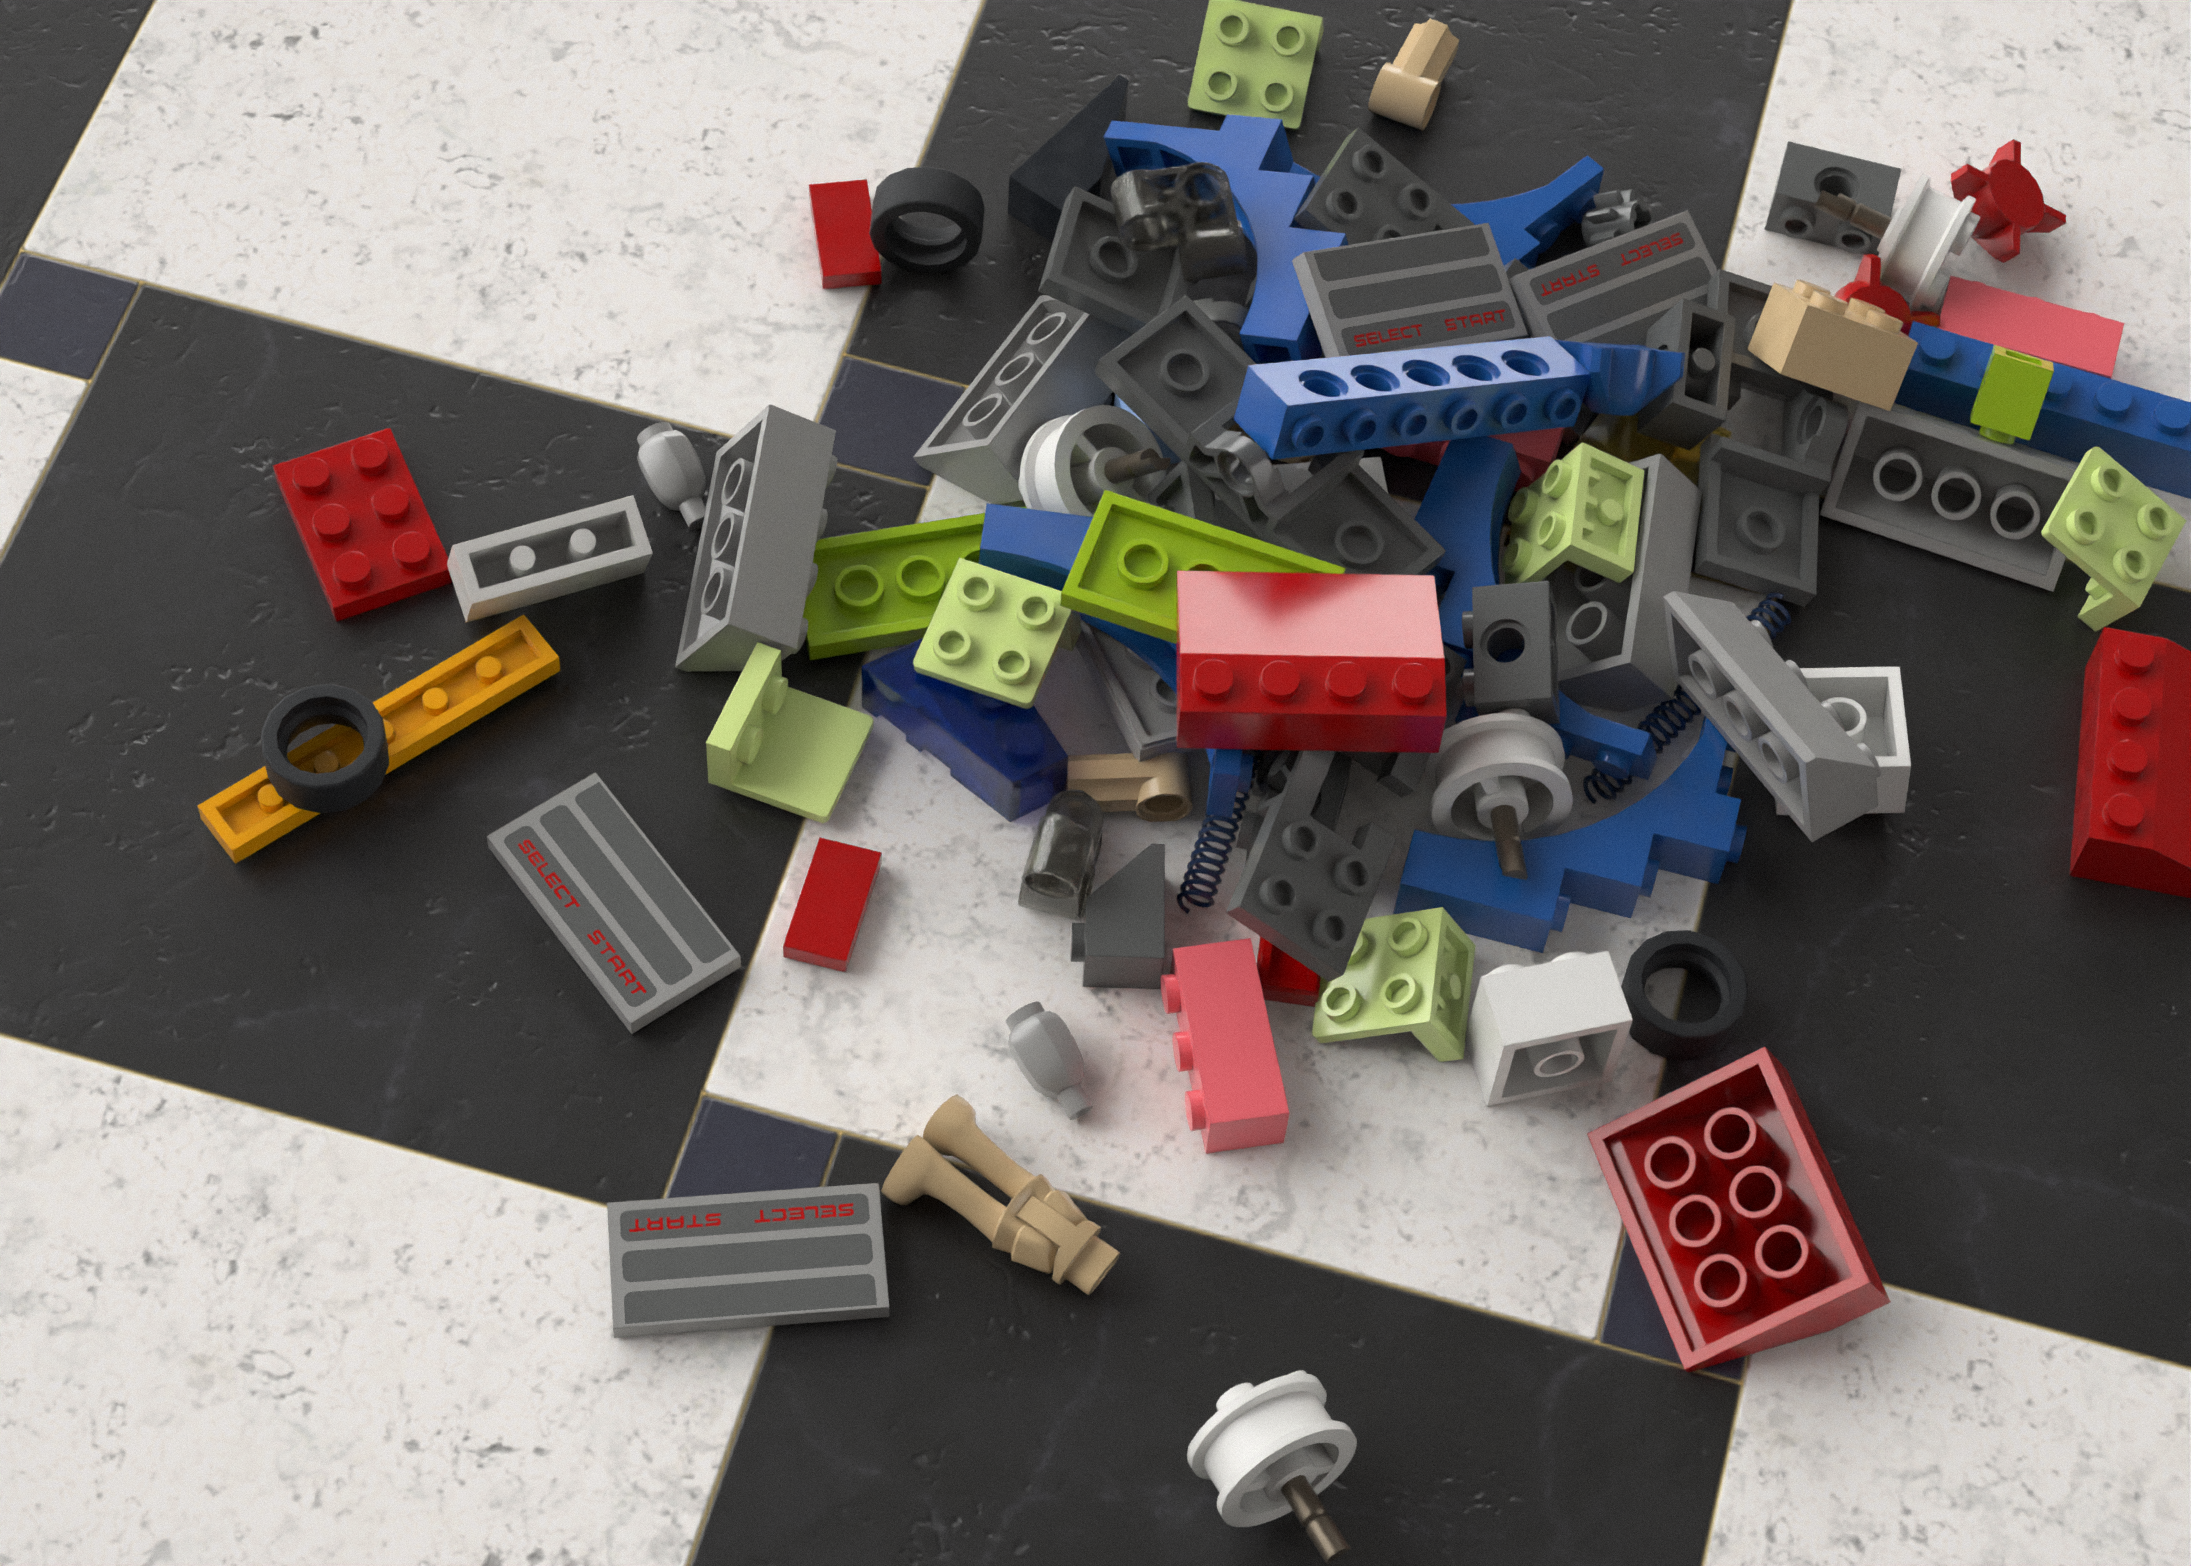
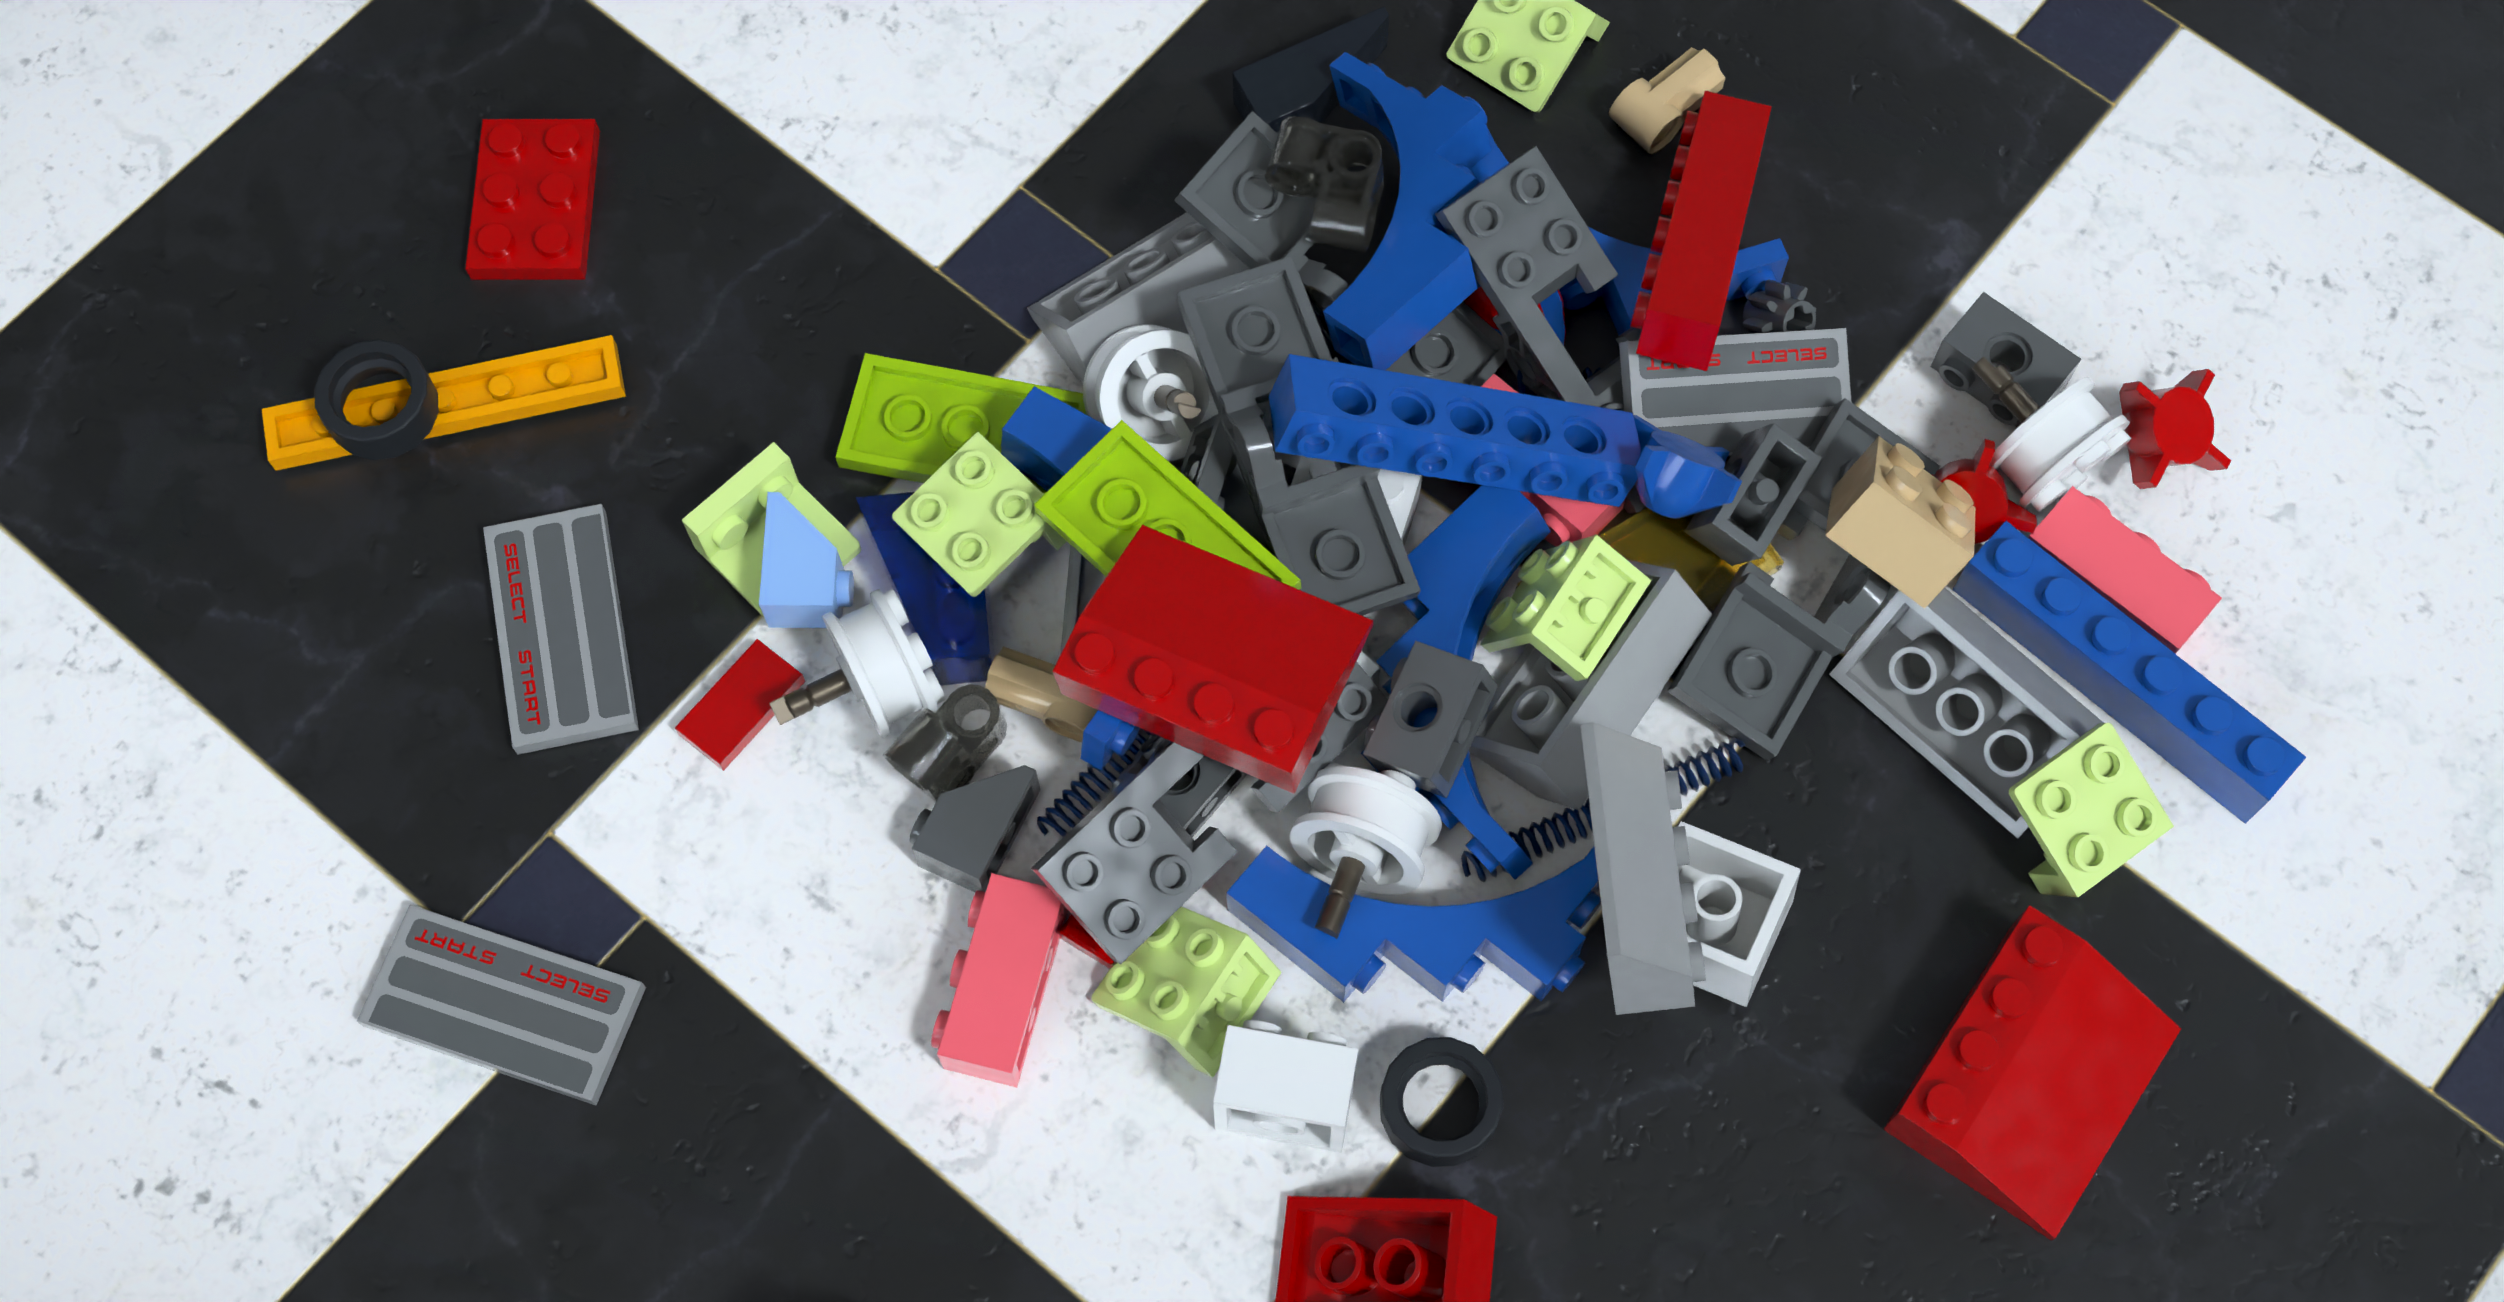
camera: 30 degrees right, 10 degrees up
white brick [447,495,653,623] -> none
light grey plant [637,422,707,530] -> none
light grey slope [675,404,837,672] -> none
red tile [809,179,882,289] -> none
black tyre [869,167,985,273] -> none
tan piece [881,1094,1120,1295] -> none
light grey plant [1006,1001,1093,1120] -> none
dark grey tile [1292,223,1528,358] -> none
lime brick [1970,345,2054,445] -> none
none -> light blue slope [759,492,854,628]
none -> white wheel [769,589,946,738]
none -> red brick [1630,91,1772,371]

